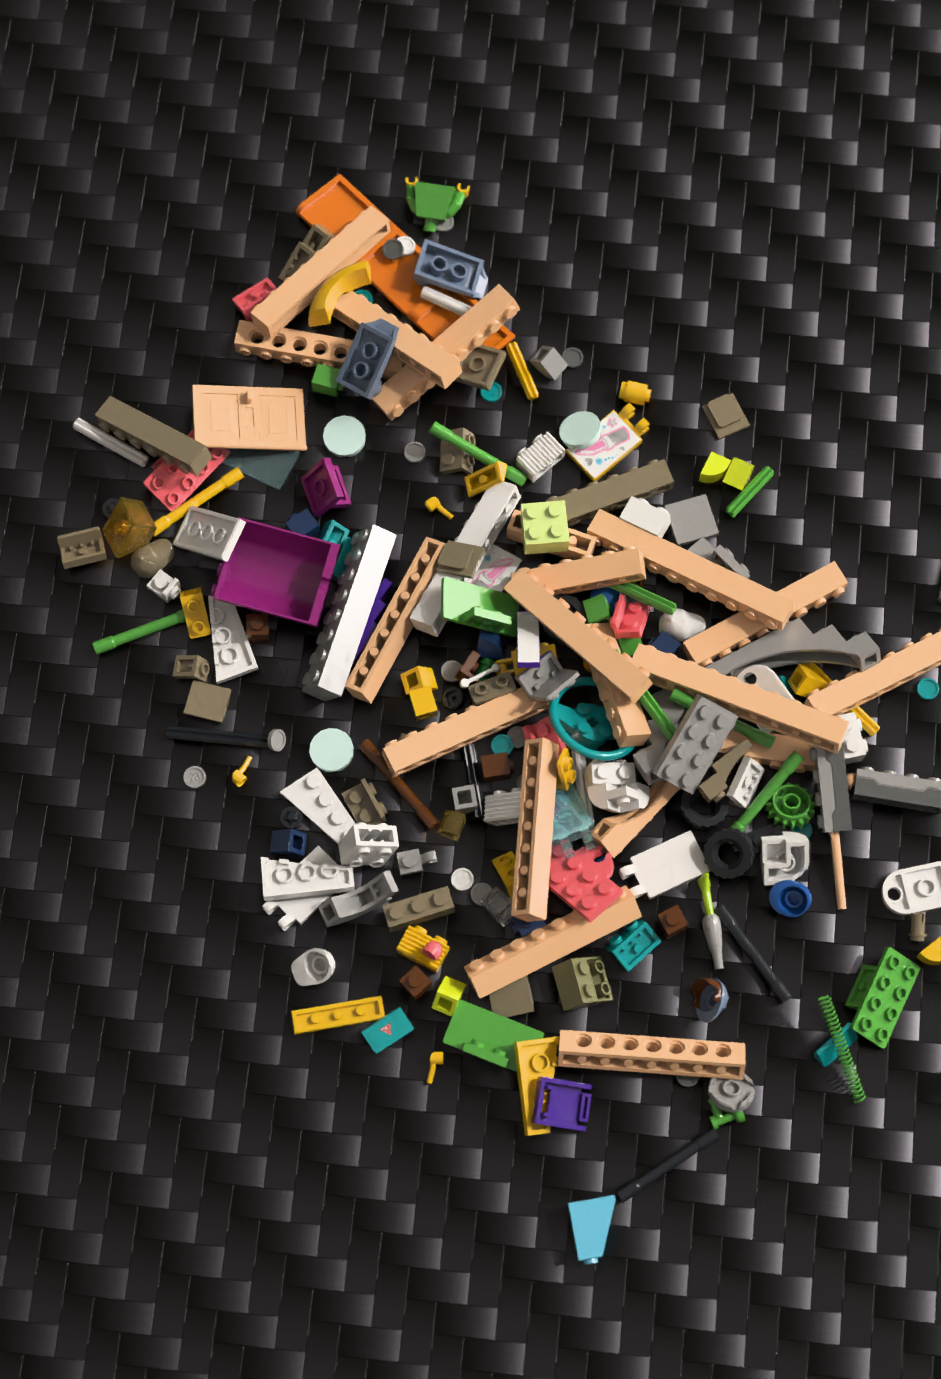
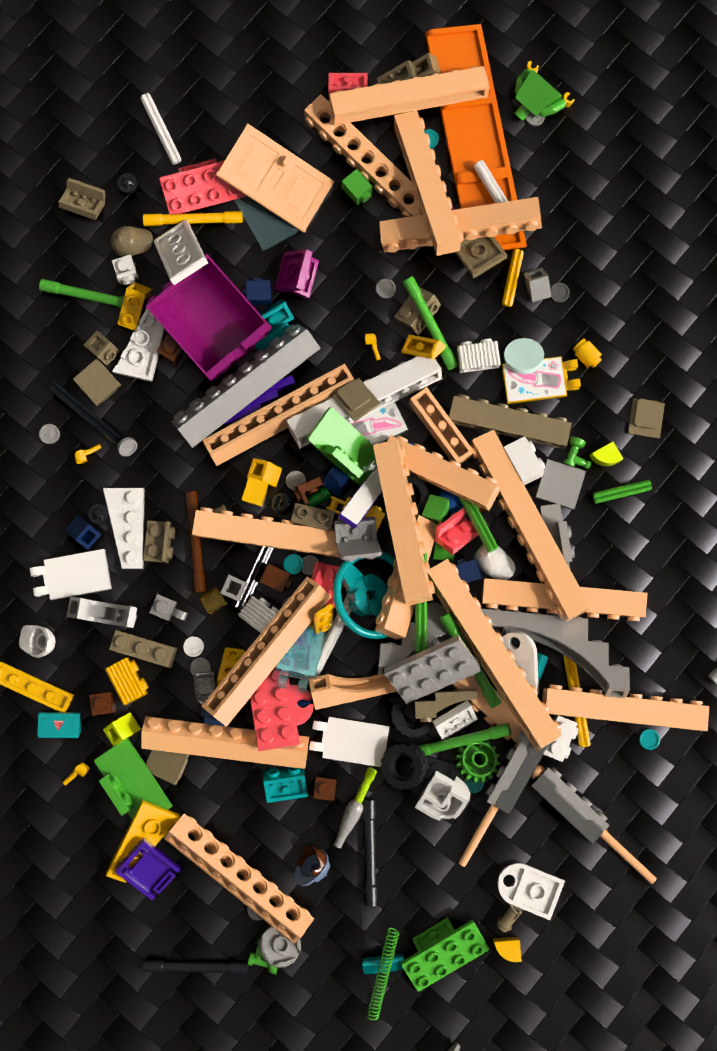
camera: 30 degrees right, 10 degrees up
dark tan brick [95,396,212,477] -> none
clear yellow slope [102,497,157,558] -> none
white wing [261,857,355,901] -> none
yellow brick [308,260,371,327] -> none
light aqua tile [309,728,354,772] -> none
light aqua tile [323,415,366,458] -> none
sand blue slope [336,318,399,400] -> none
white brick [338,823,399,868] -> none
dark grey piece [383,239,404,260] -> none
white piece [397,236,415,256] -> none
sand blue slope [412,239,488,298] -> none
coral hinge [422,941,442,961] -> none
white hinge [460,664,500,688] -> none
teal piece [481,382,502,403] -> none
yellowish green brick [520,500,570,554] -> none
olive slope [552,956,613,1011] -> none
medium azure slope [568,1195,616,1265] -> none
white brick [584,760,636,791] -> none
white brick [587,782,650,813] -> none
neon yellow brick [723,457,755,490] -> none
blue hat [769,880,812,917] -> none
yellow brick [787,665,828,698] -> none
none -> bright green piece [563,436,591,469]

